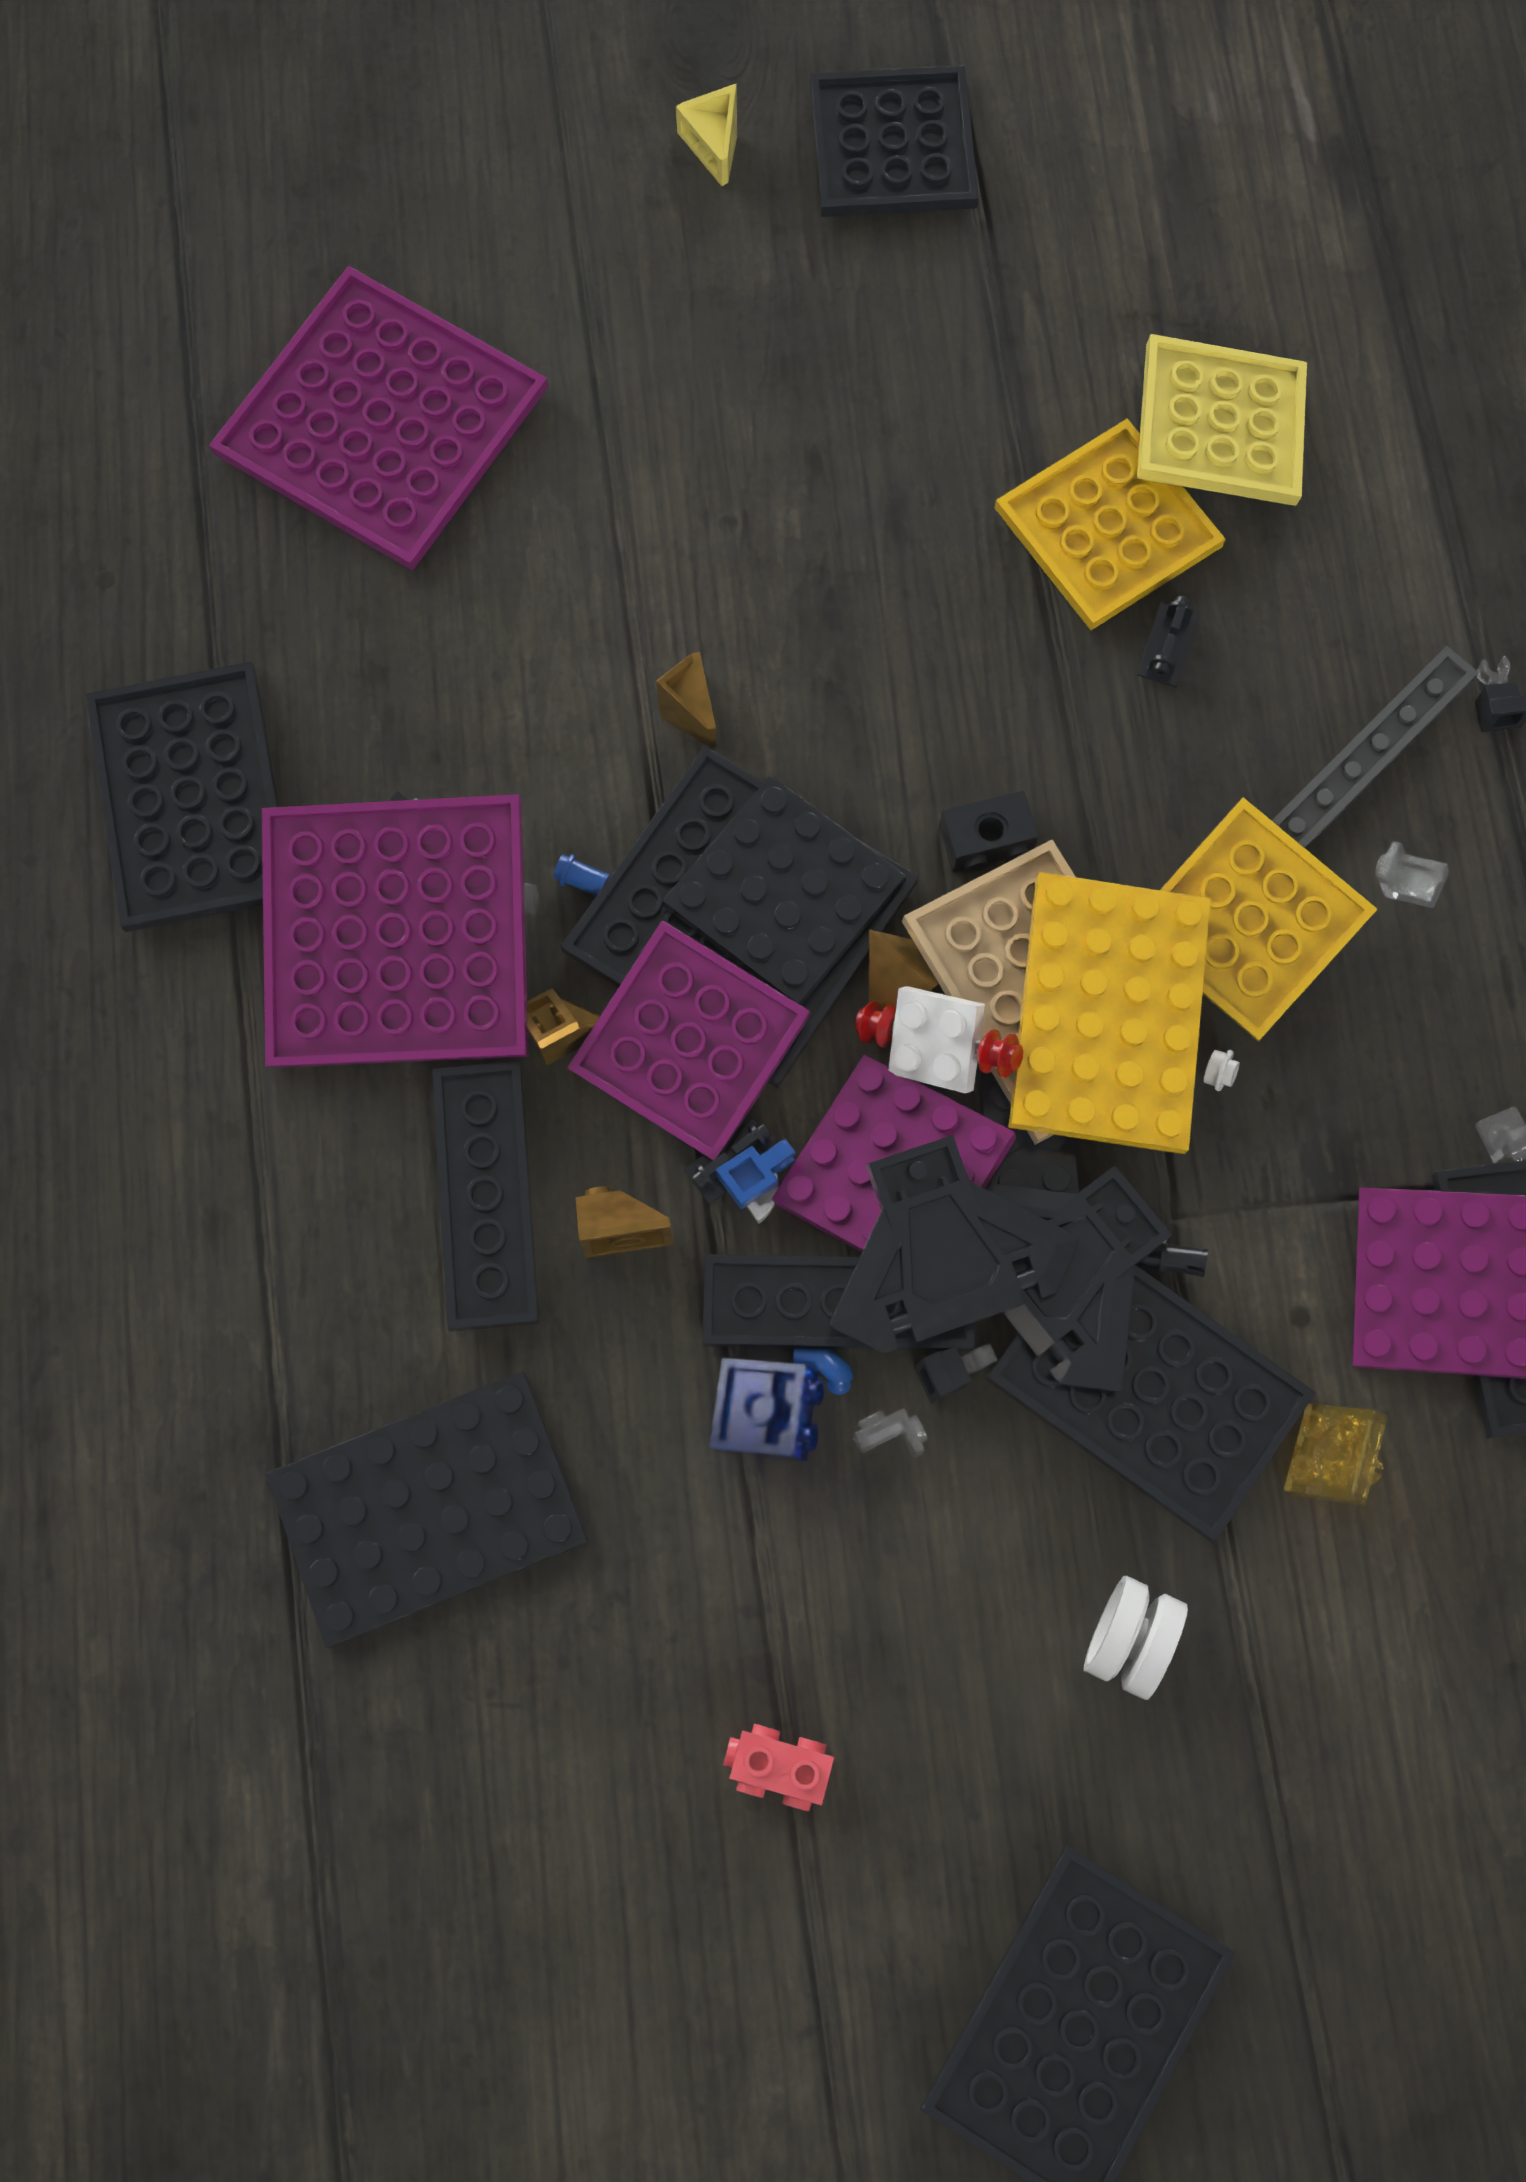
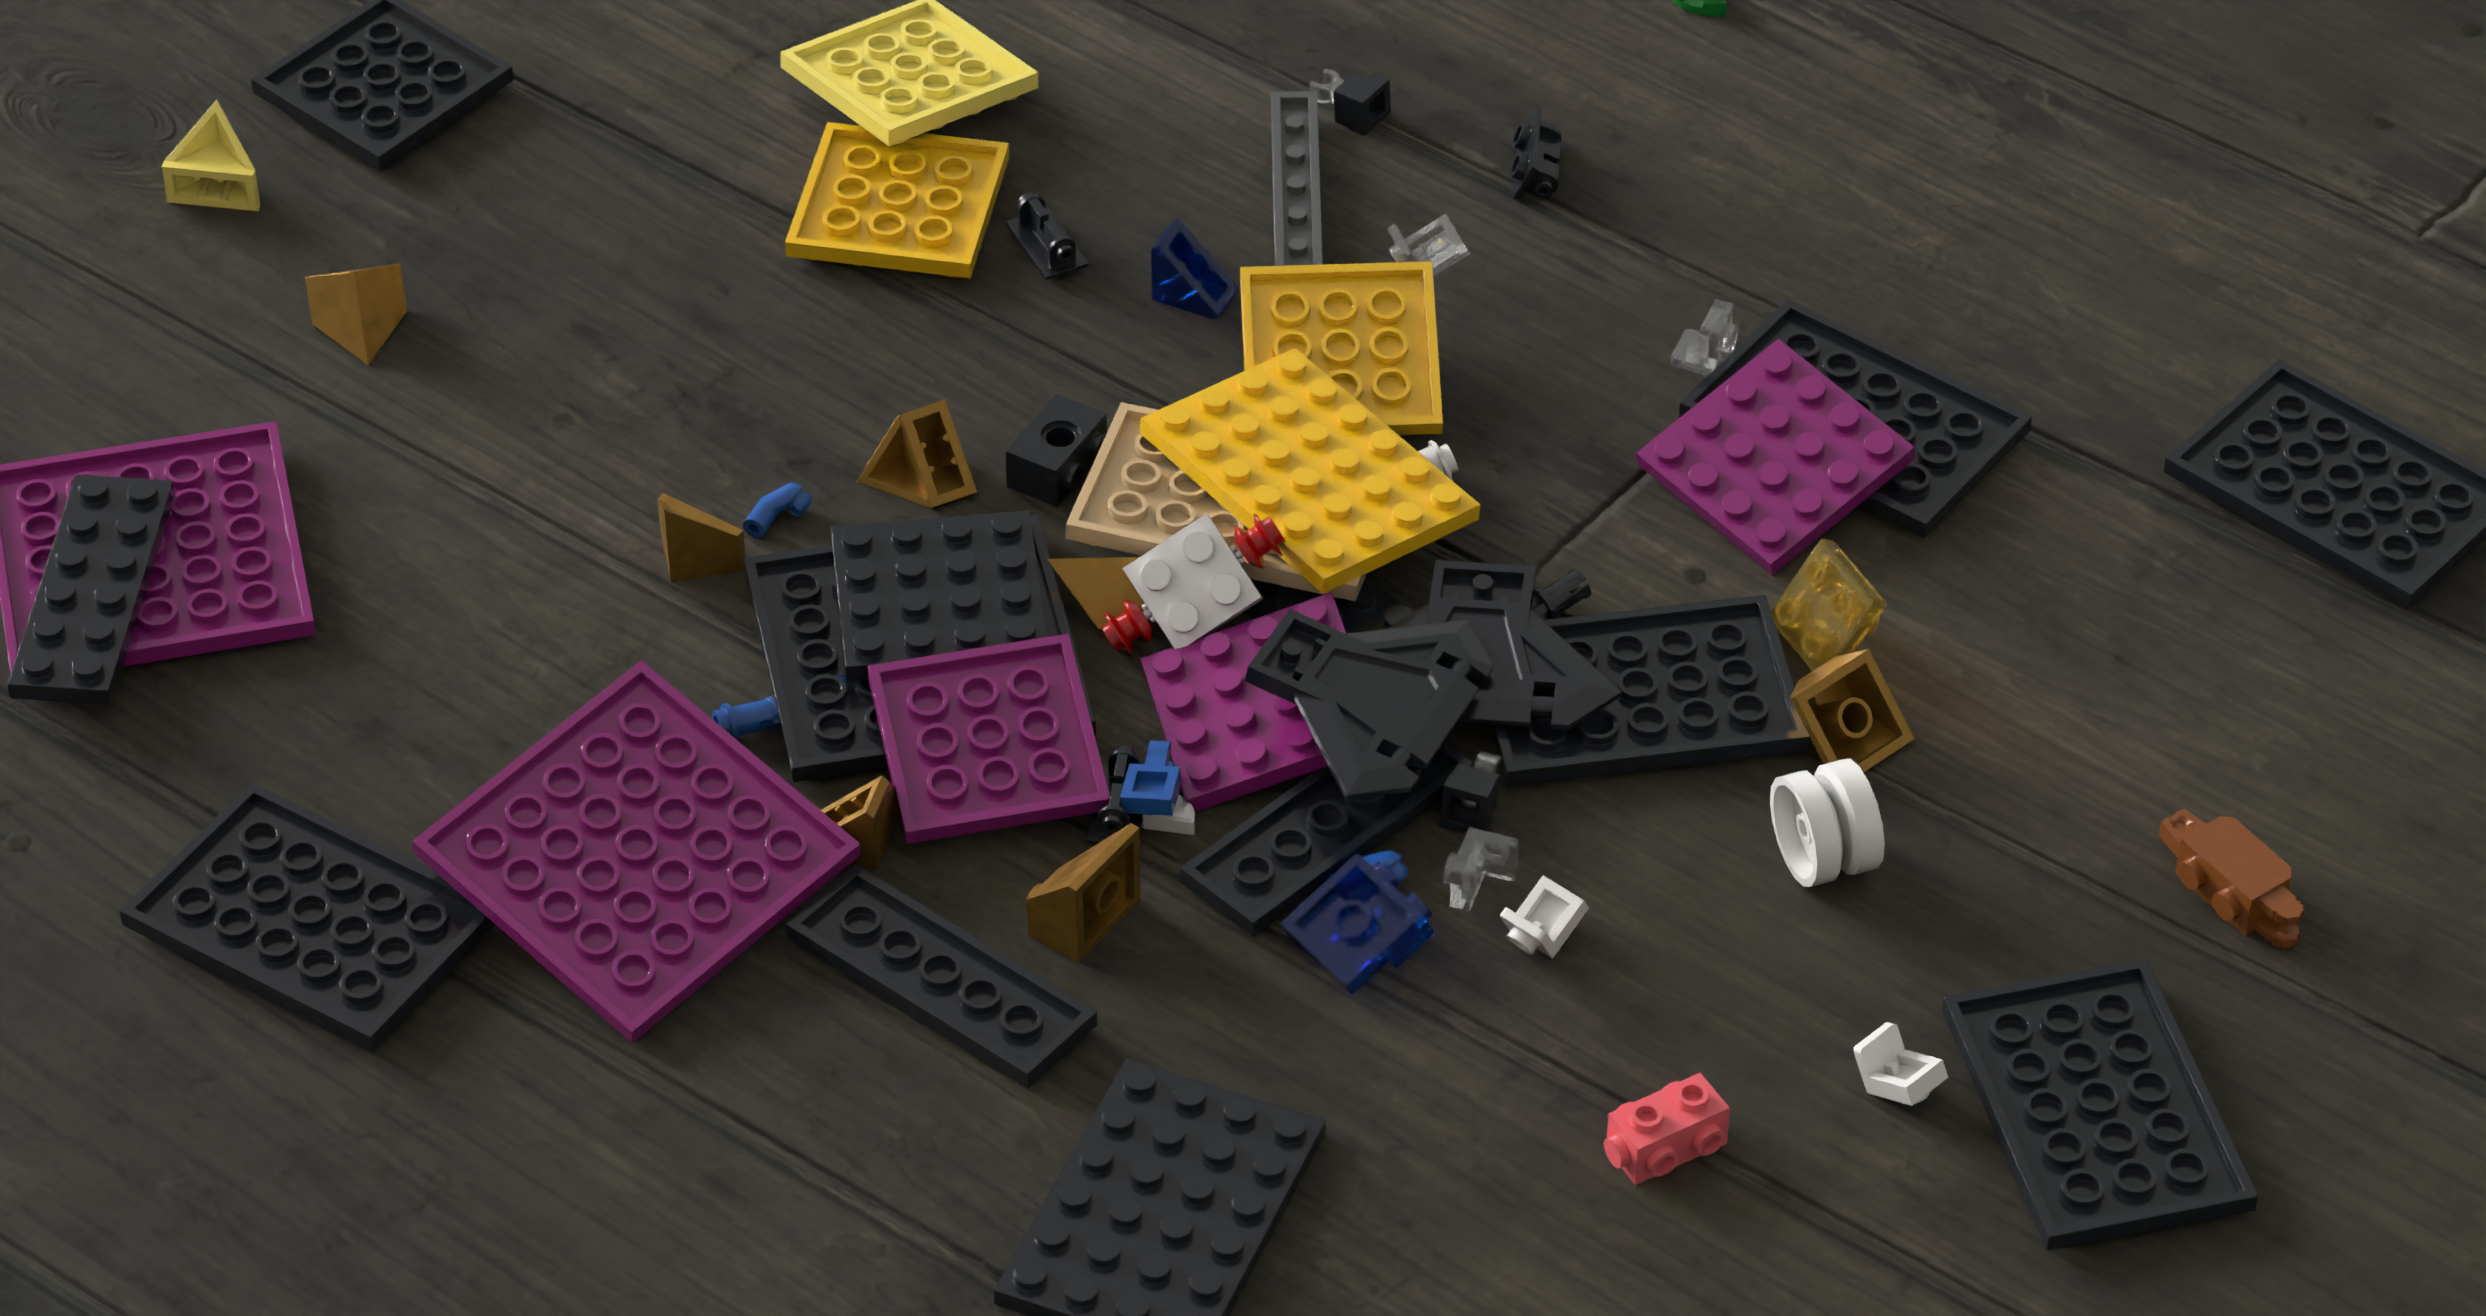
camera: 45 degrees left, 30 degrees down
none -> black plate [7,475,175,705]
none -> pearl gold slope [305,264,407,366]
none -> blue arm [743,482,812,538]
none -> pearl gold slope [856,399,977,508]
none -> clear blue slope [1151,218,1239,319]
none -> white bracket [1499,875,1589,959]
none -> pearl gold slope [1790,649,1915,773]
none -> white bracket [1854,1022,1948,1106]
none -> dark orange hinge [2159,809,2305,950]

